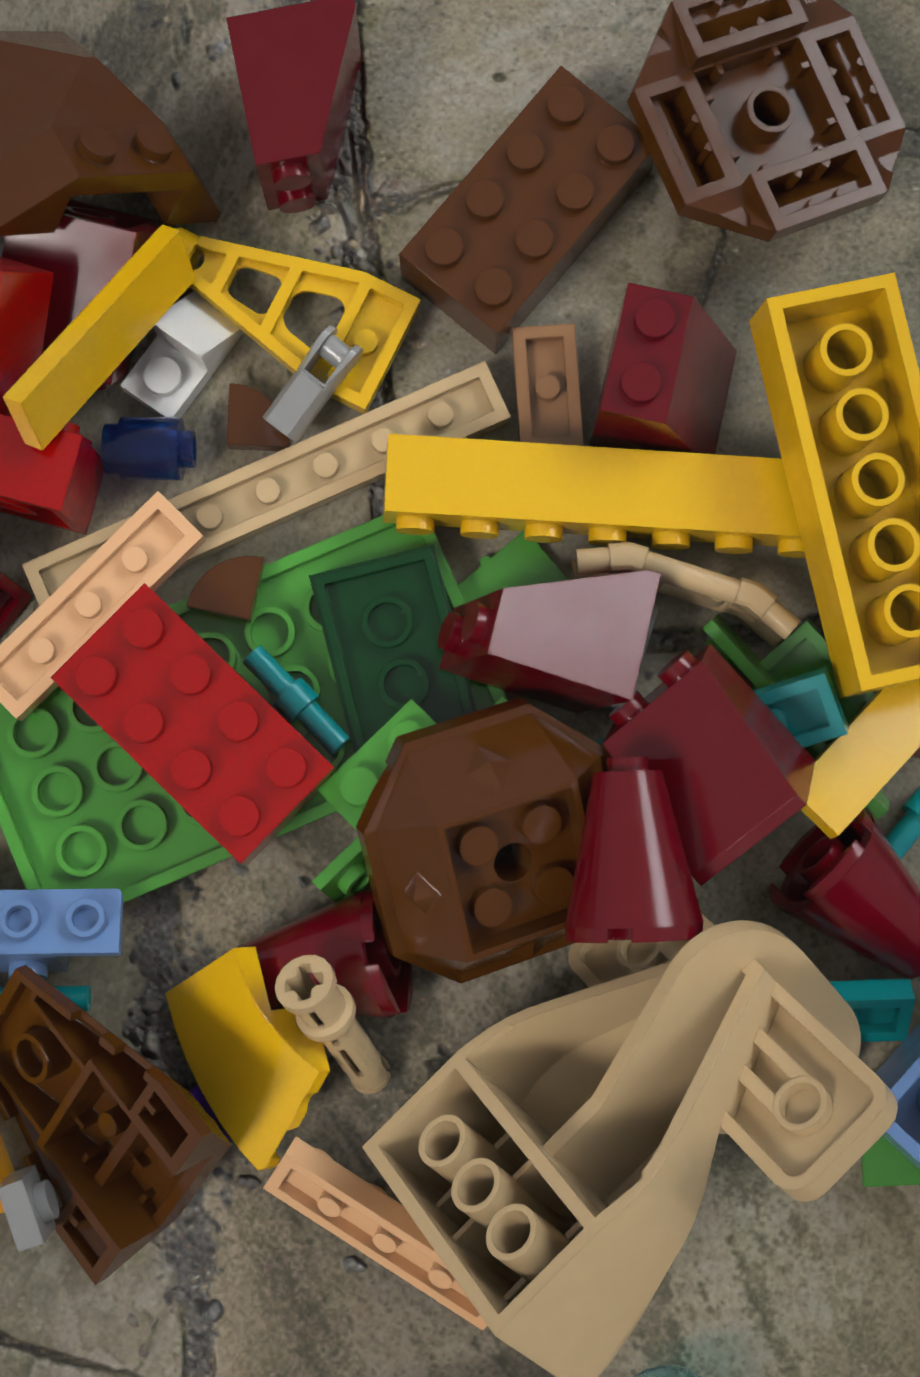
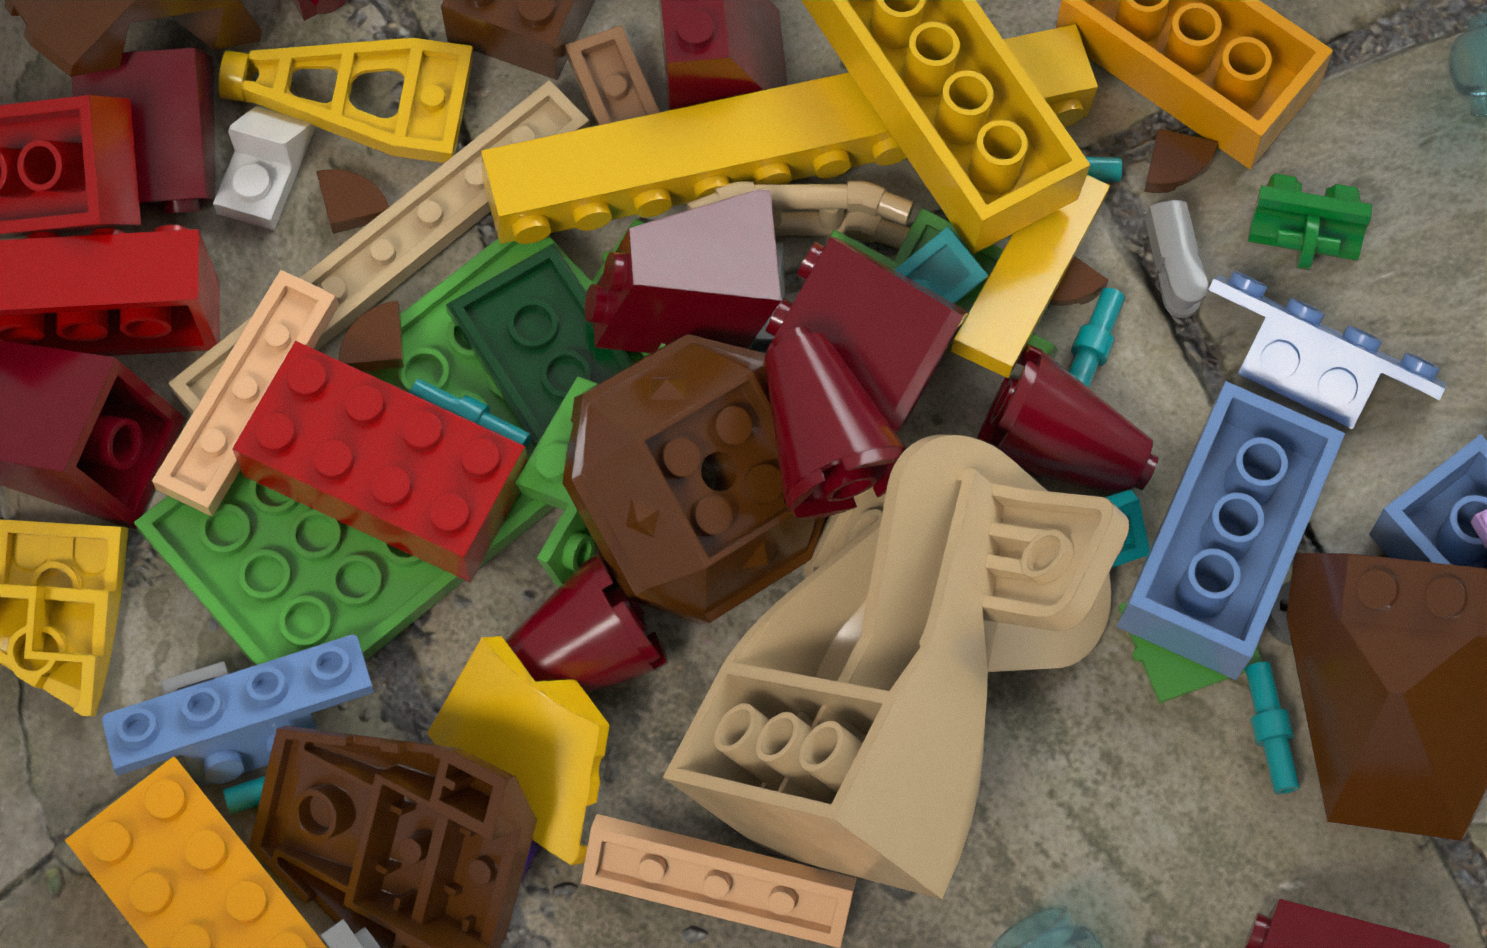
camera: 15 degrees left, 15 degrees down
yellow tile [3,225,196,451] -> none
clear blue brick [101,417,197,481] -> none
light grey bar [263,325,364,442] -> none
tan pin [275,955,391,1094] -> none

